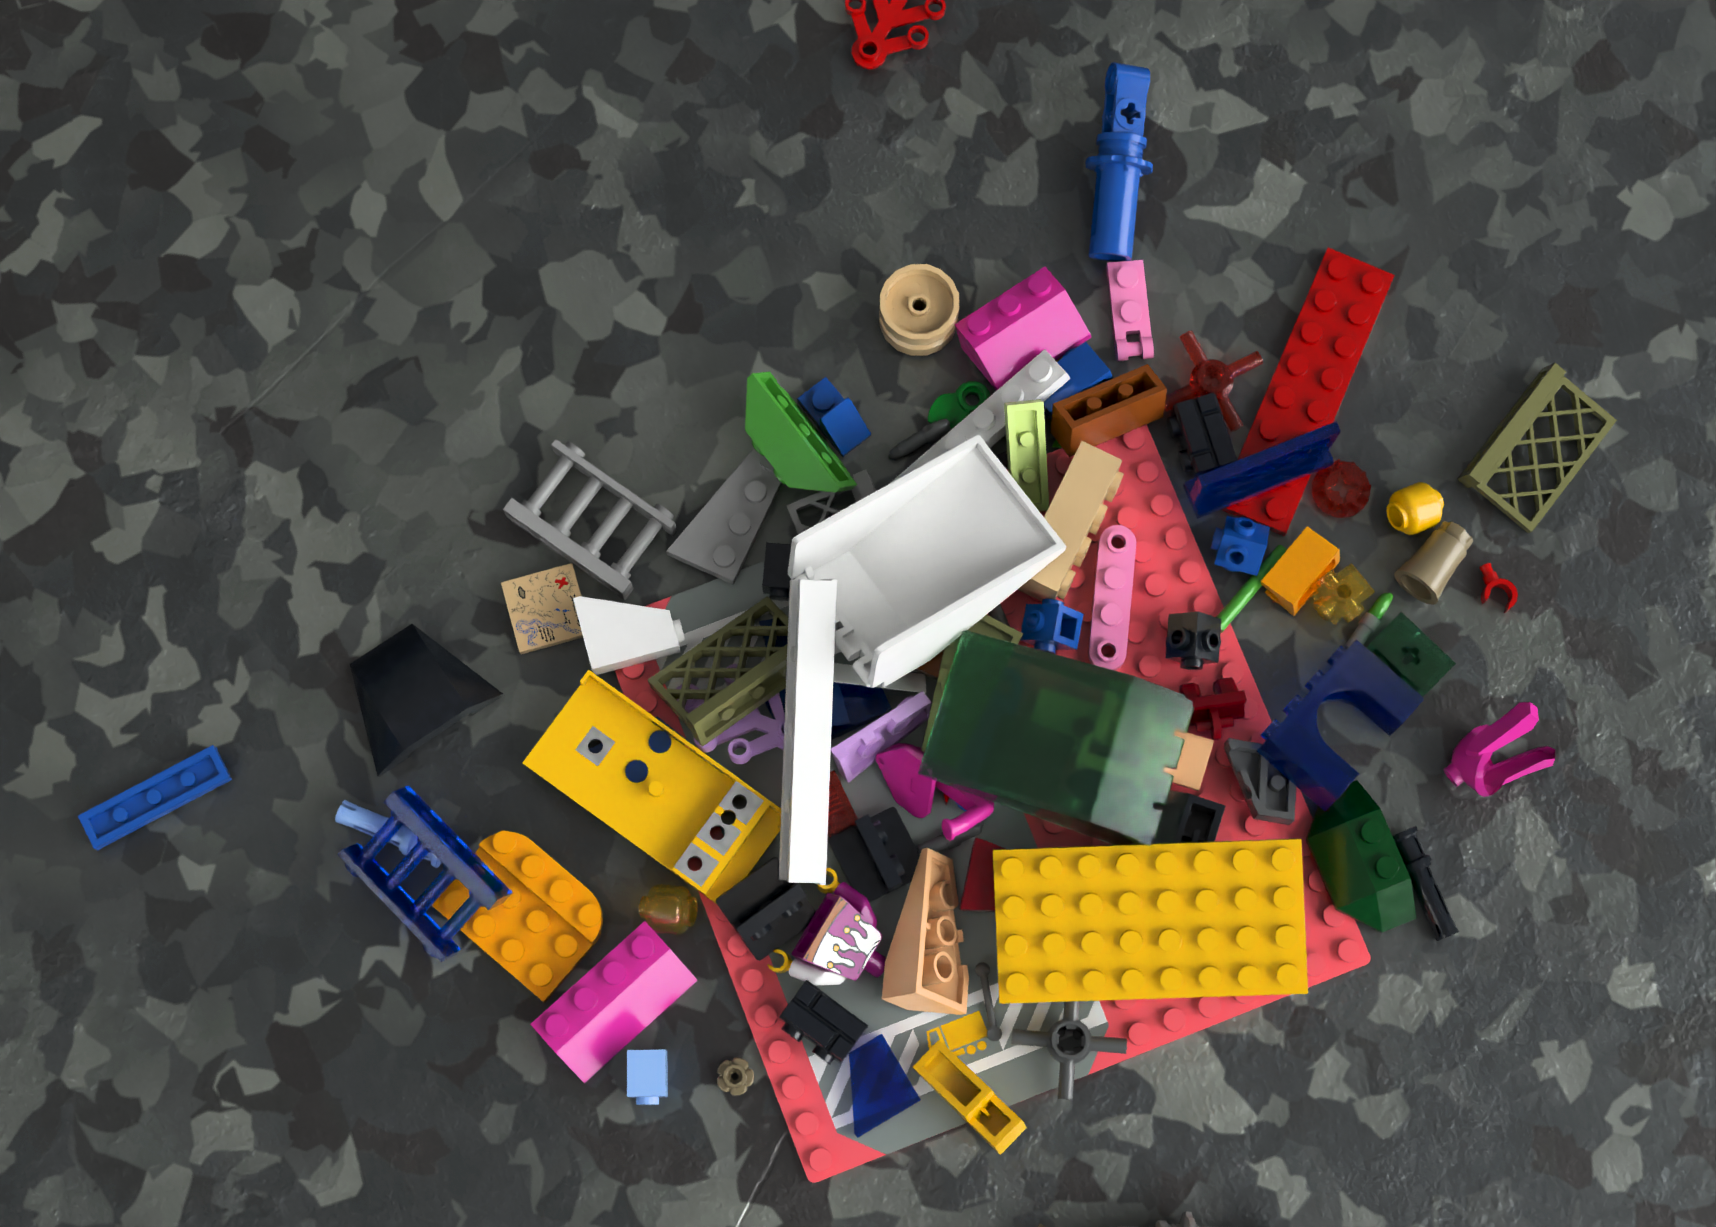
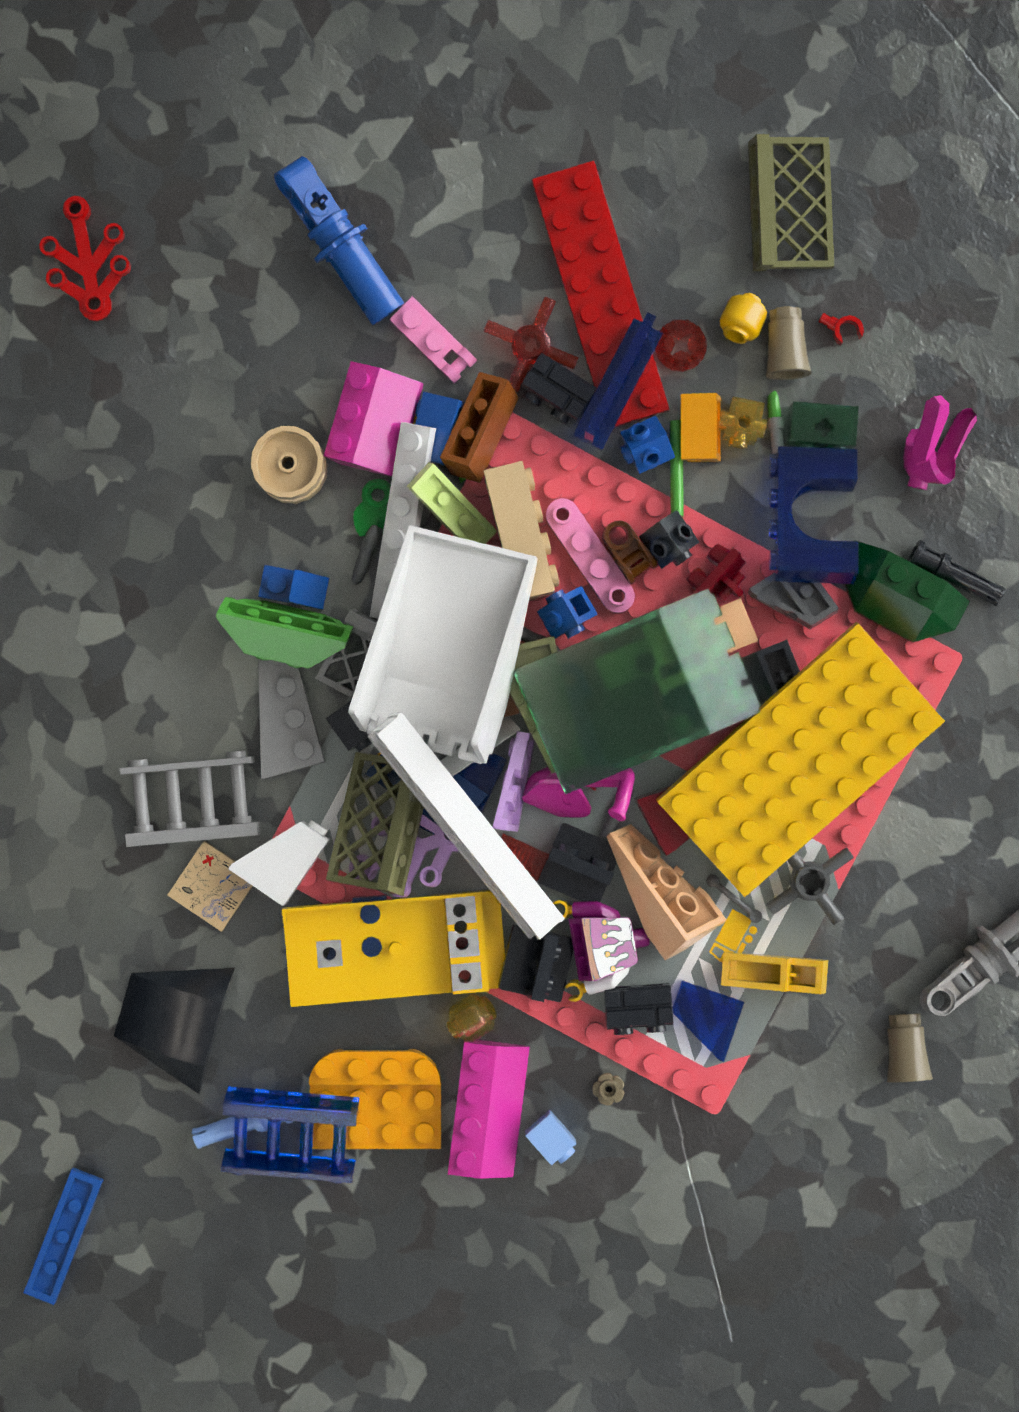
camera: 40 degrees left, 10 degrees up
none -> reddish brown piece [602,521,658,584]

